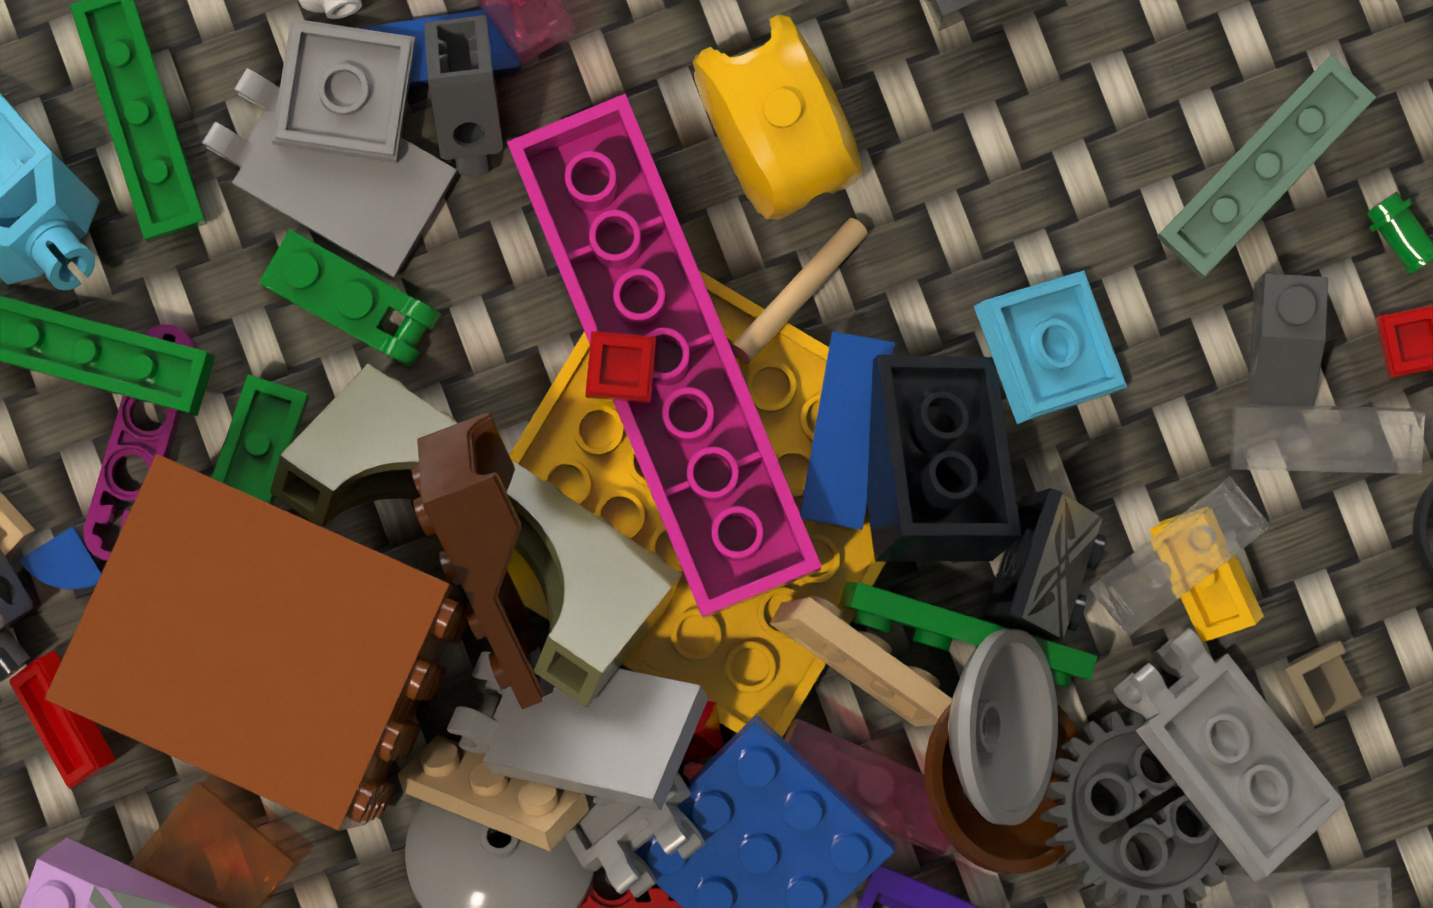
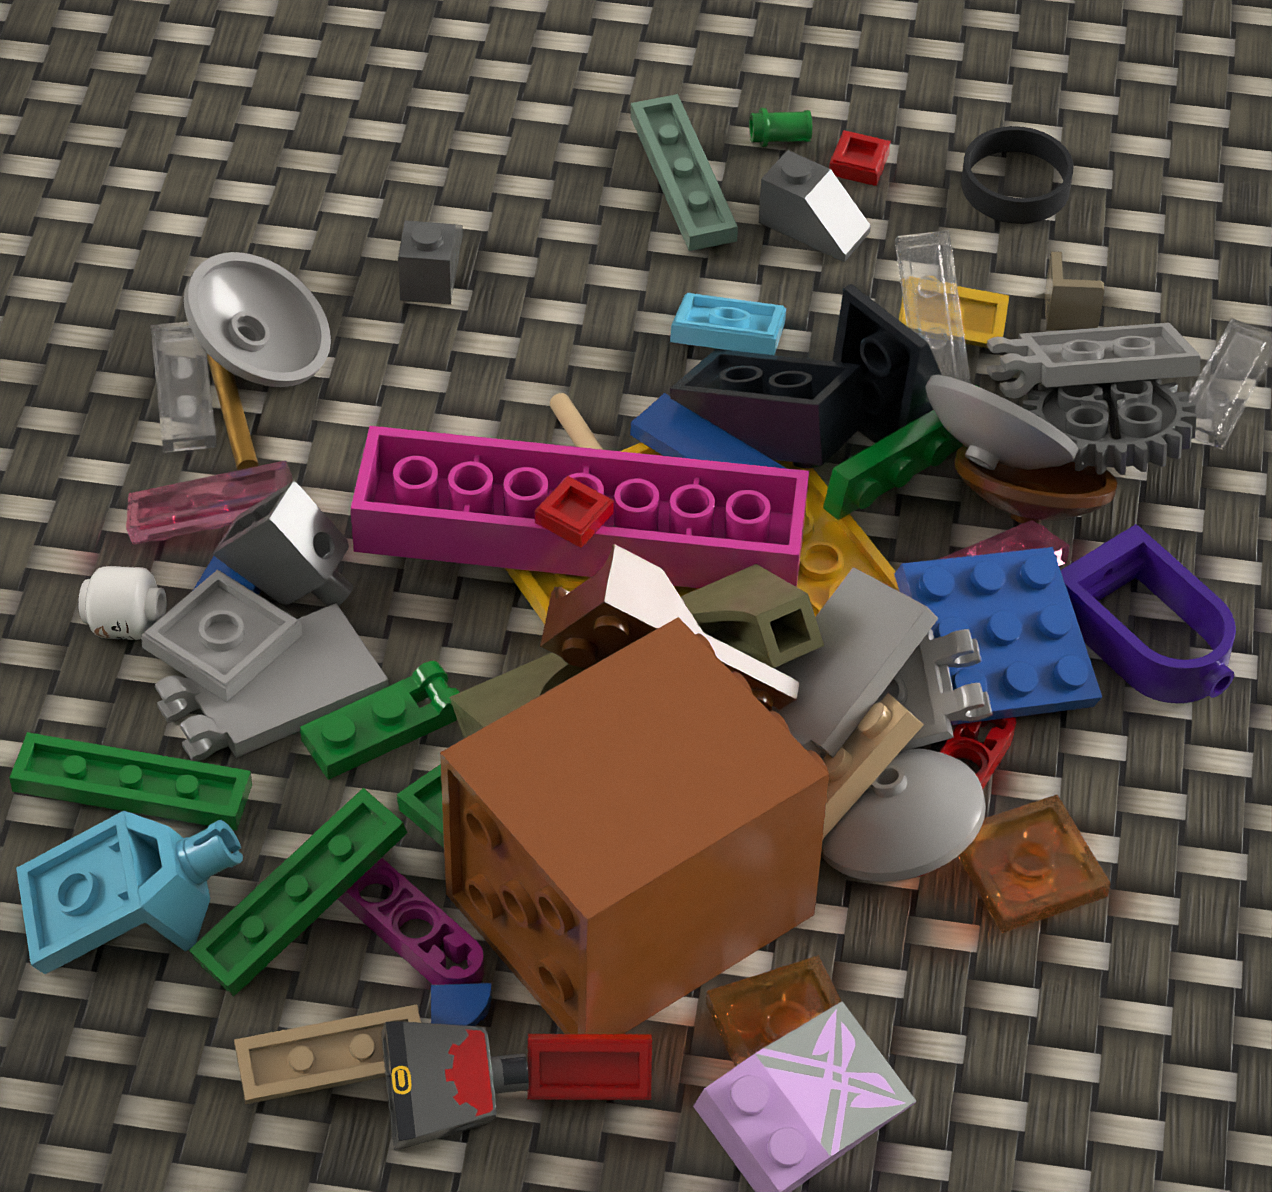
camera: 65 degrees left, 35 degrees down
yellow animal [693,14,864,220] -> none
tan plate [770,596,952,727] -> none
clear tile [1230,404,1425,474] -> none

